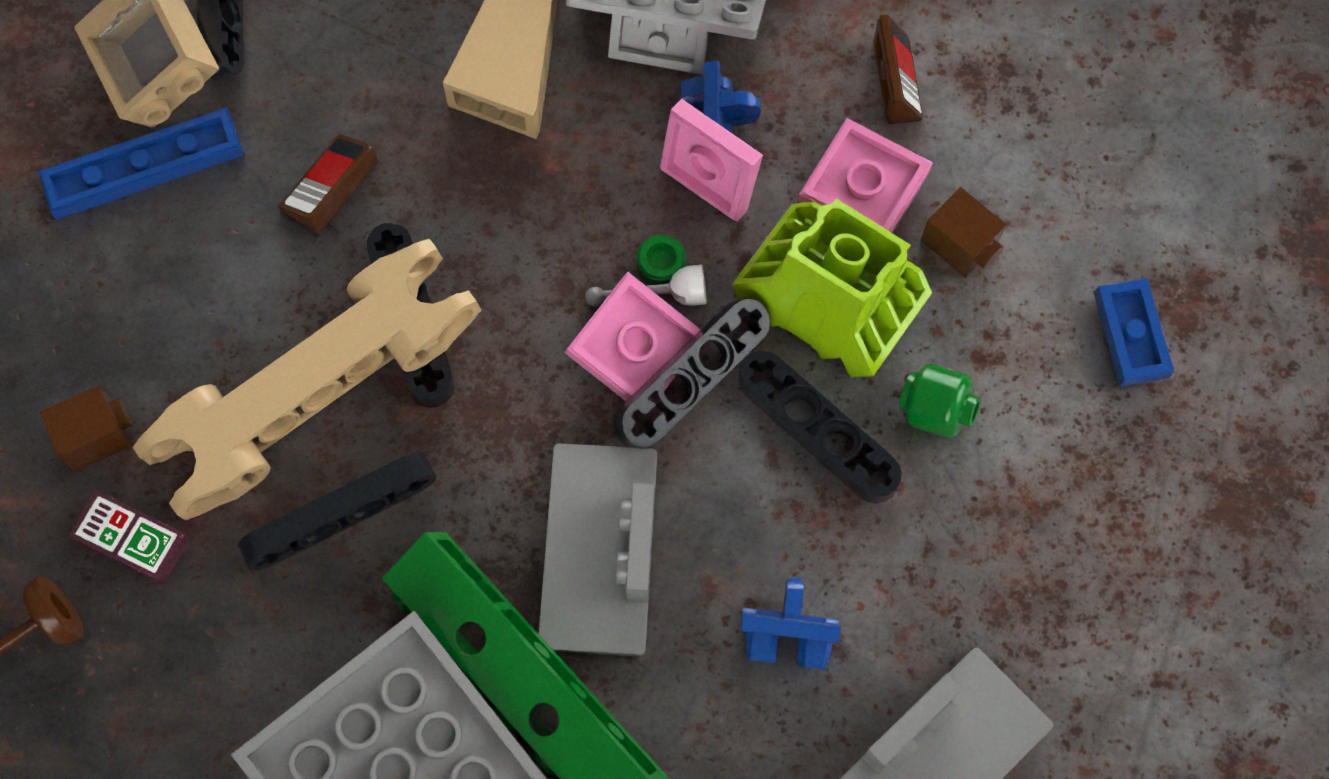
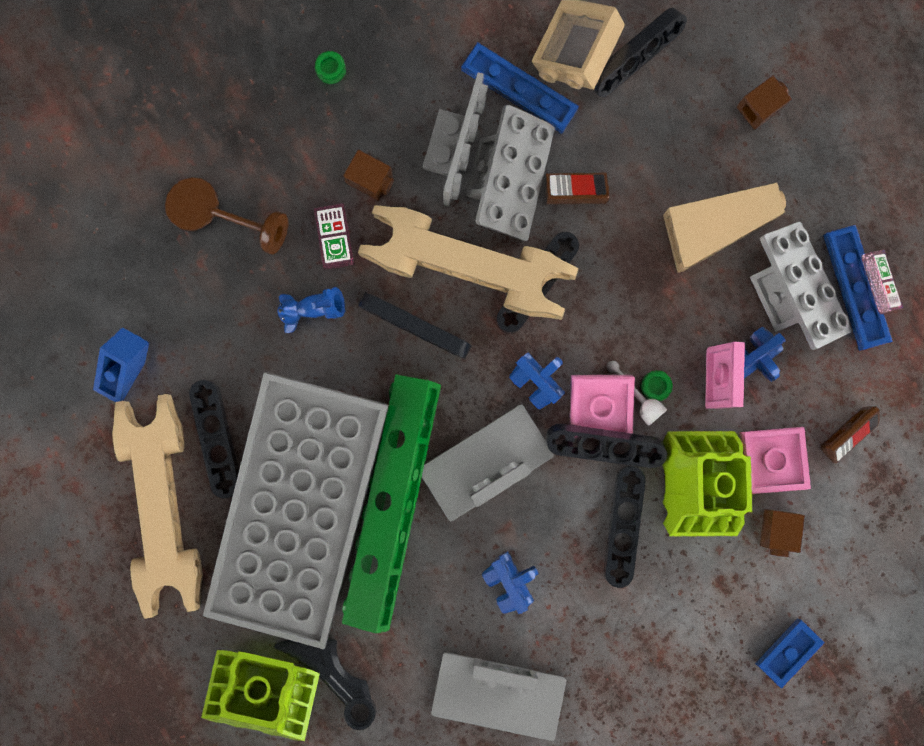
camera: 55 degrees right, 15 degrees up
green head [899,364,981,438] -> none
none -> blue animal [277,287,345,334]
none -> light grey bracket [423,72,488,207]
none -> light grey bracket [466,105,555,241]
none -> blue hips [509,352,565,410]

